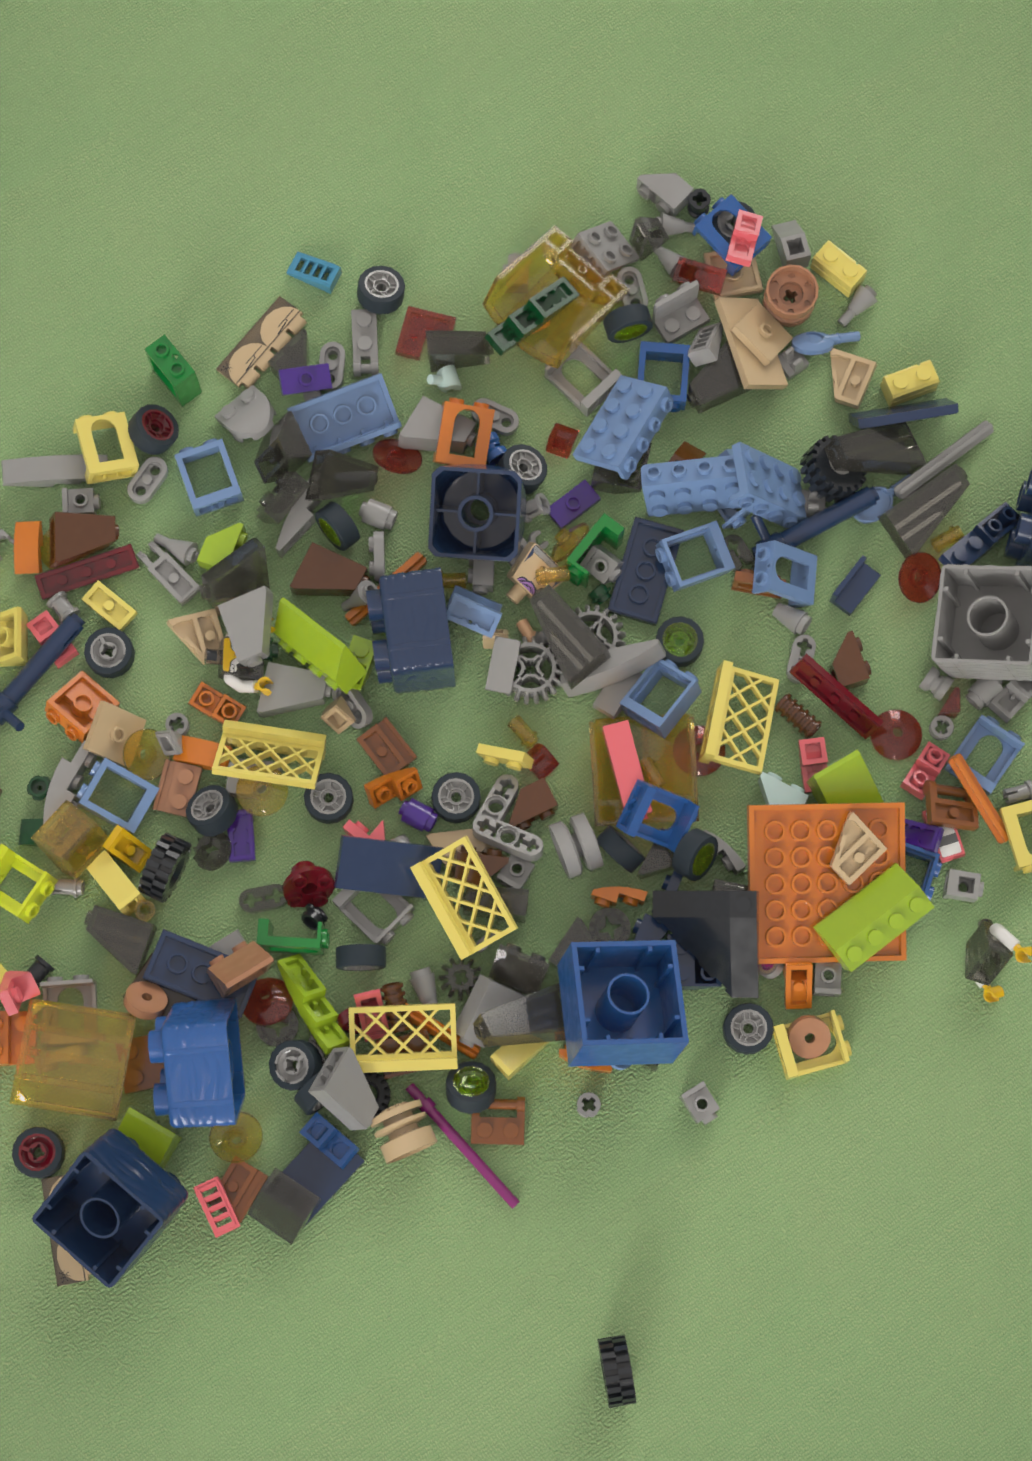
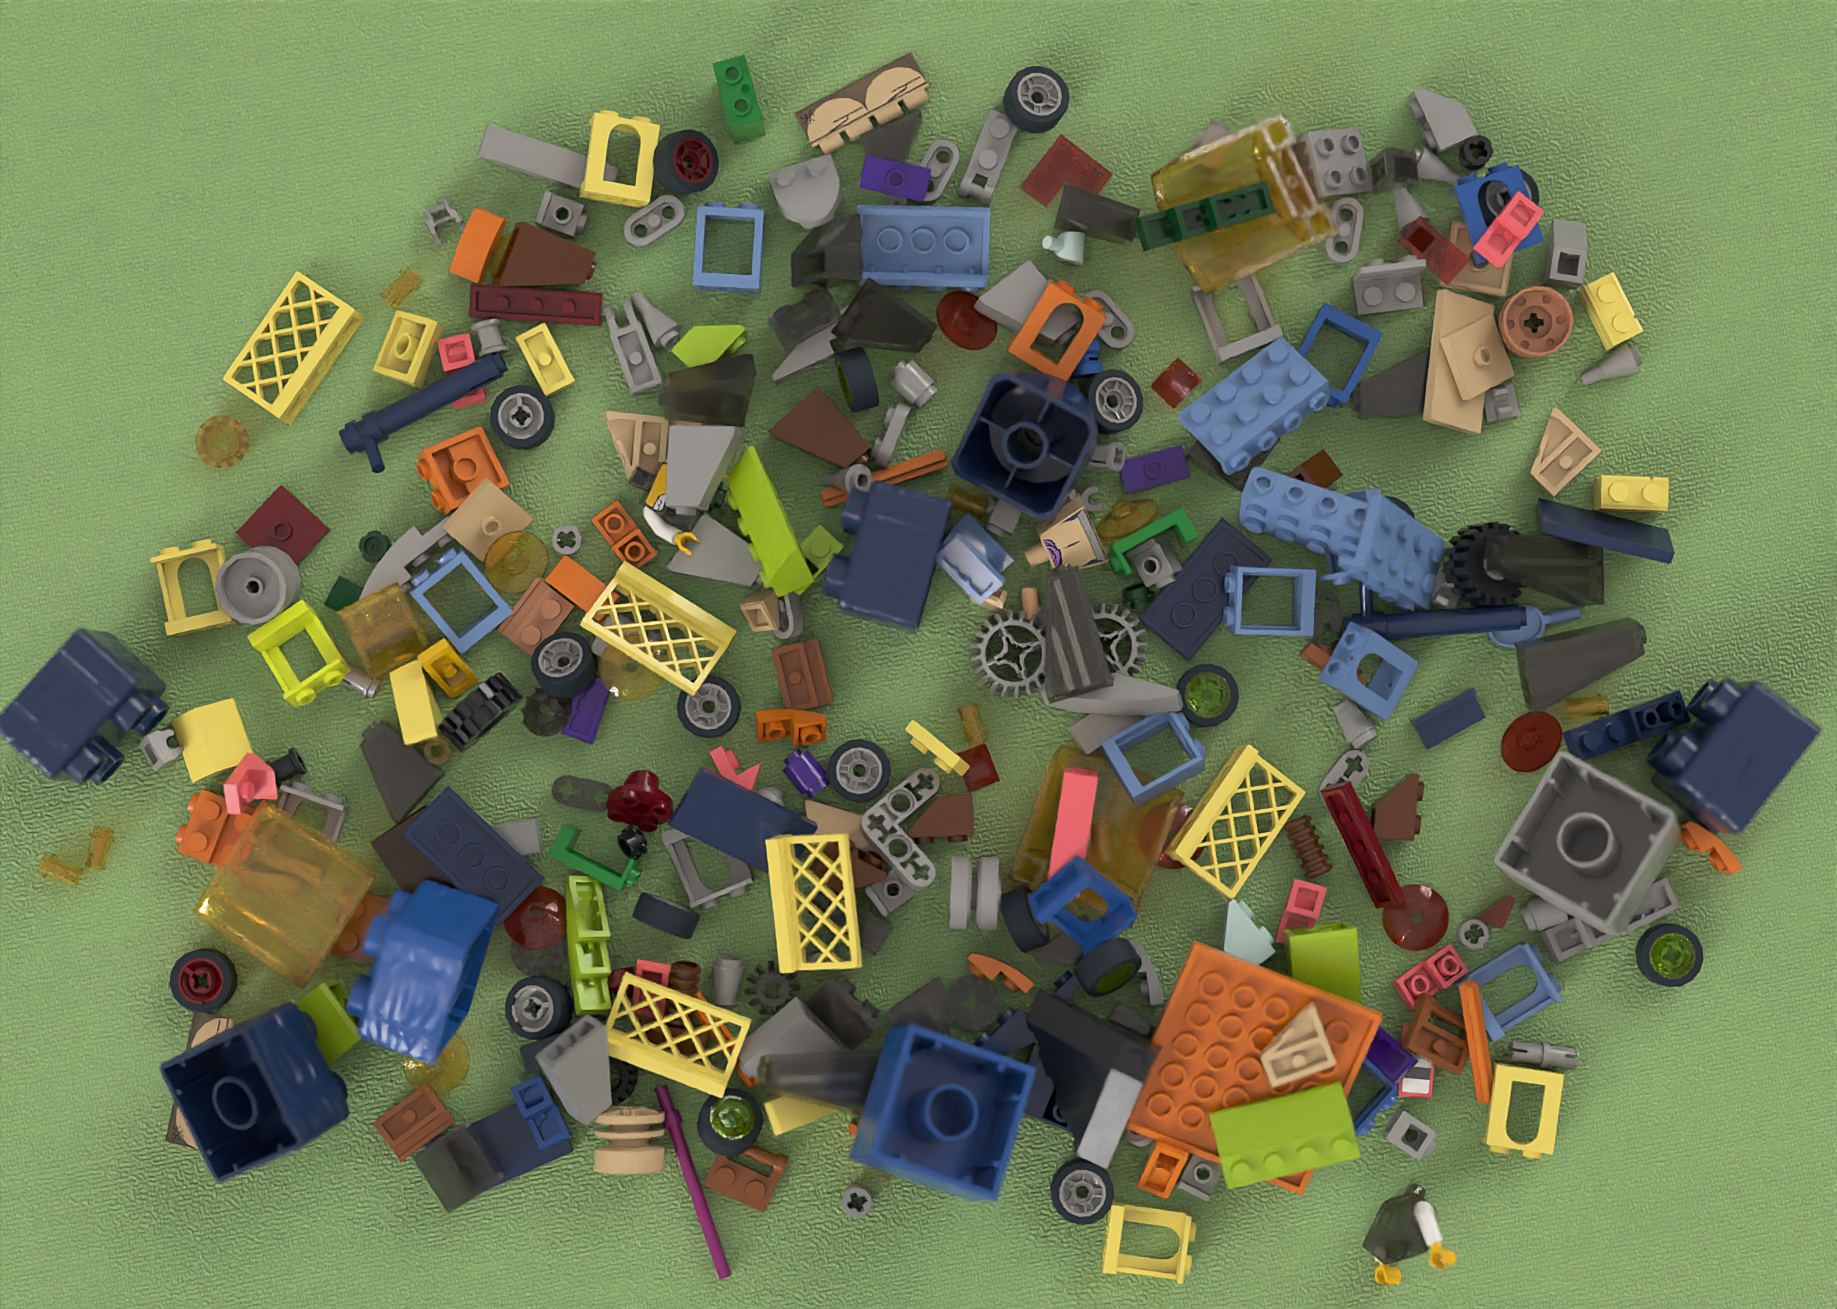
camera: 30 degrees right, 10 degrees up
nougat piece [123,981,168,1020] -> none
light grey slope [155,730,183,756] -> none
coral slope [193,1176,241,1238] -> none
nougat slope [206,941,274,998] -> none
dark azure slope [286,251,342,294] -> none
light grey slope [485,636,521,695] -> none
clear yellow pin [535,565,570,587] -> none
black wheel [603,304,653,343] -> none
light grey brick [680,1081,720,1125] -> none
light grey slope [688,322,723,367] -> none
nougat piece [787,1015,831,1059] -> none
medium blue piece [791,331,861,355] -> none
light grey axle [894,420,994,499] -> none
light grey wheel [919,666,954,701] -> none

